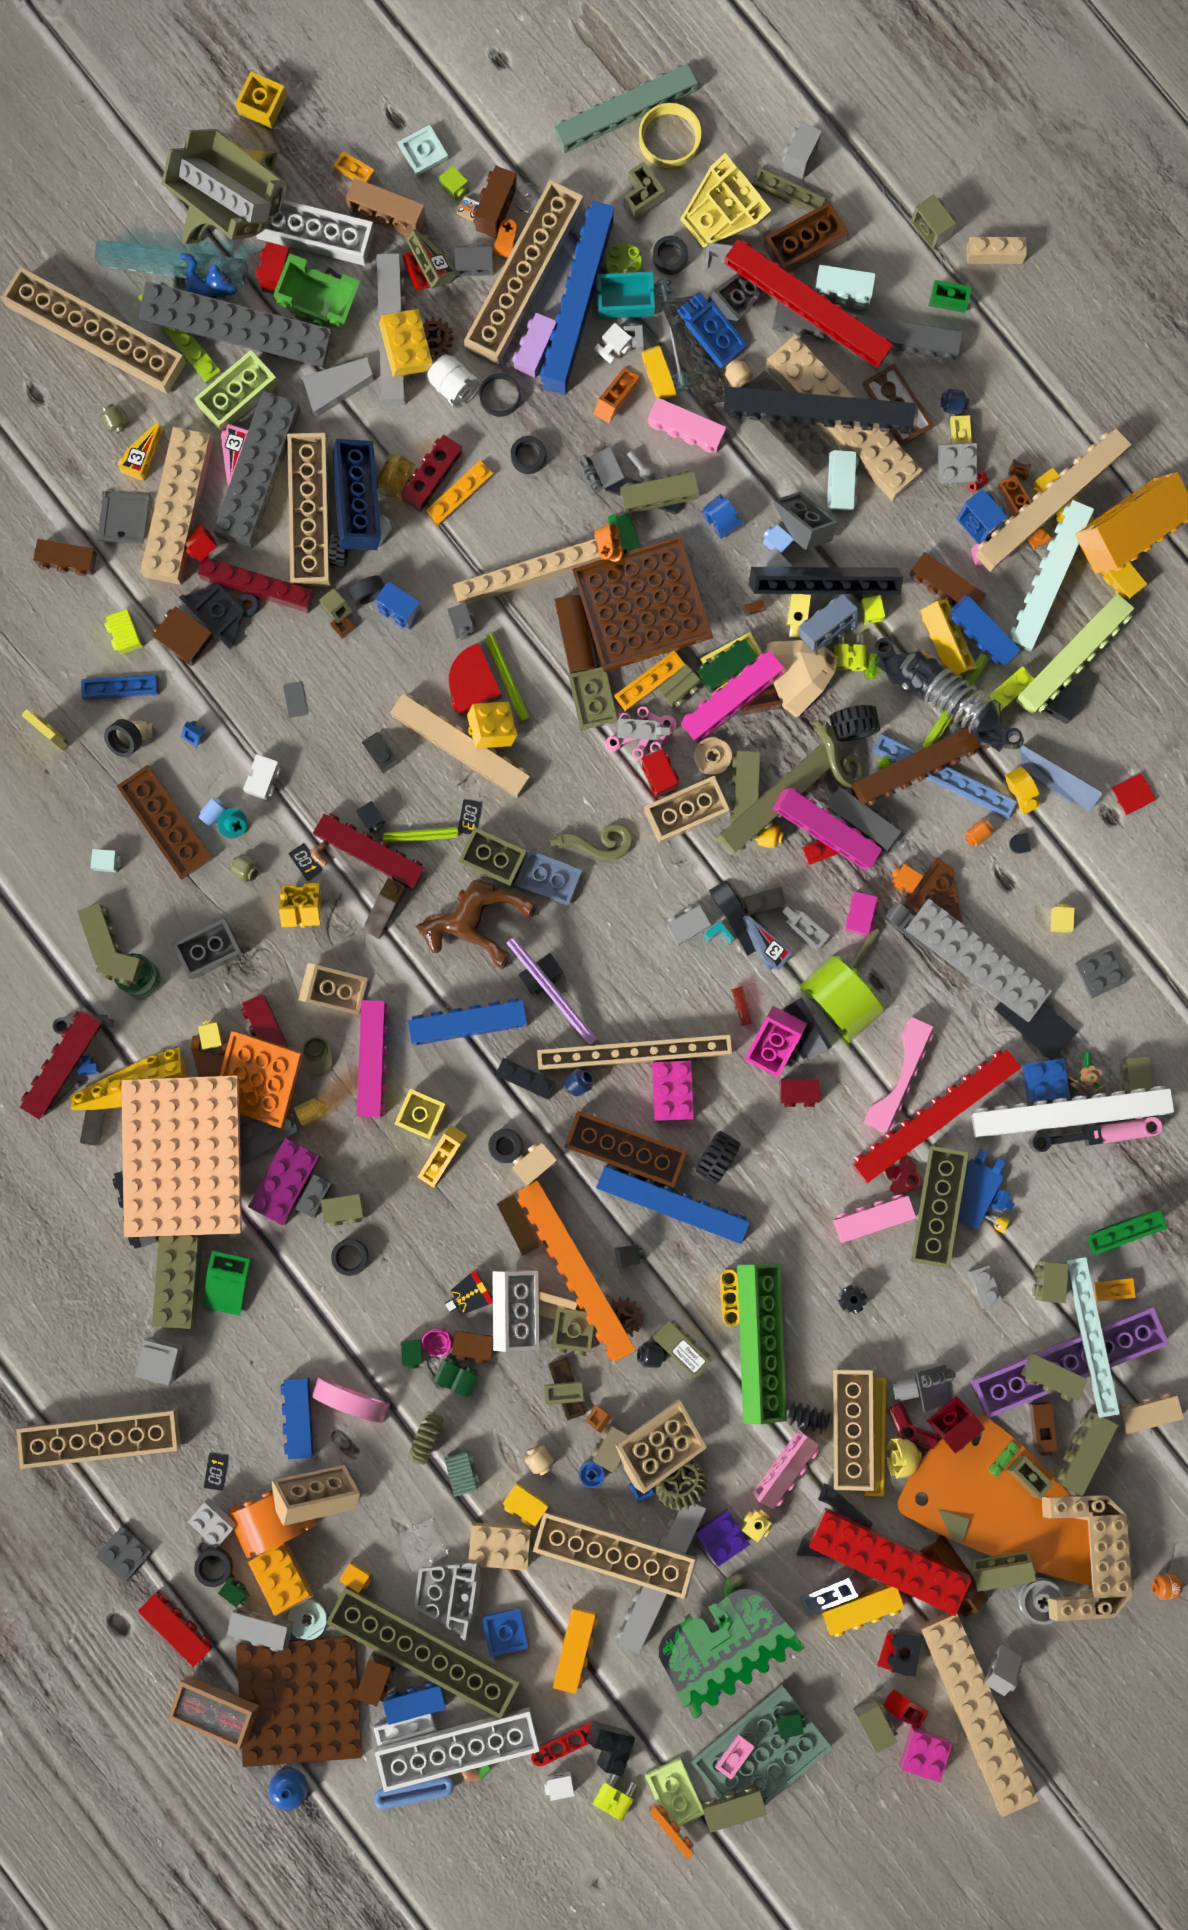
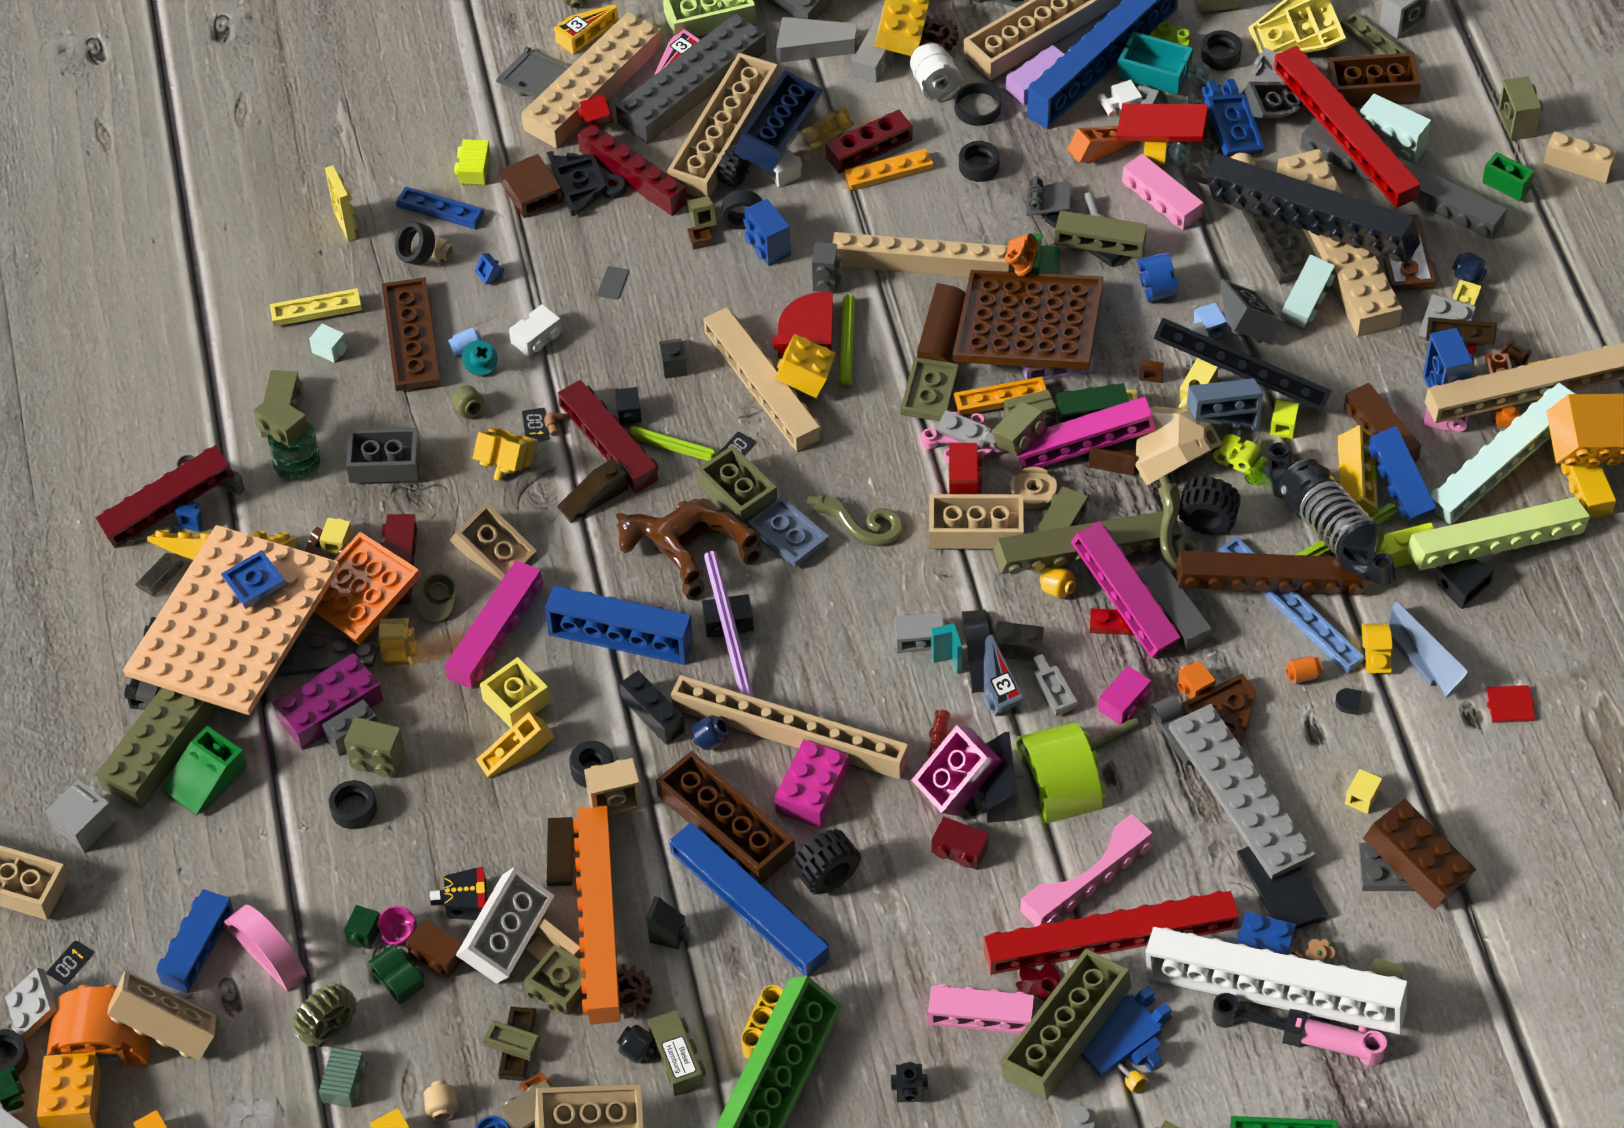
camera: 30 degrees right, 30 degrees down
reddish brown brick [33,539,97,577] -> none
none -> blue plate [221,550,287,609]
none -> light yellow plate [270,288,362,326]
none -> olive brick [992,401,1047,456]
none -> red tile [1116,104,1209,142]
none -> reddish brown brick [1363,798,1477,910]
none -> dark brown tile [1426,317,1497,347]

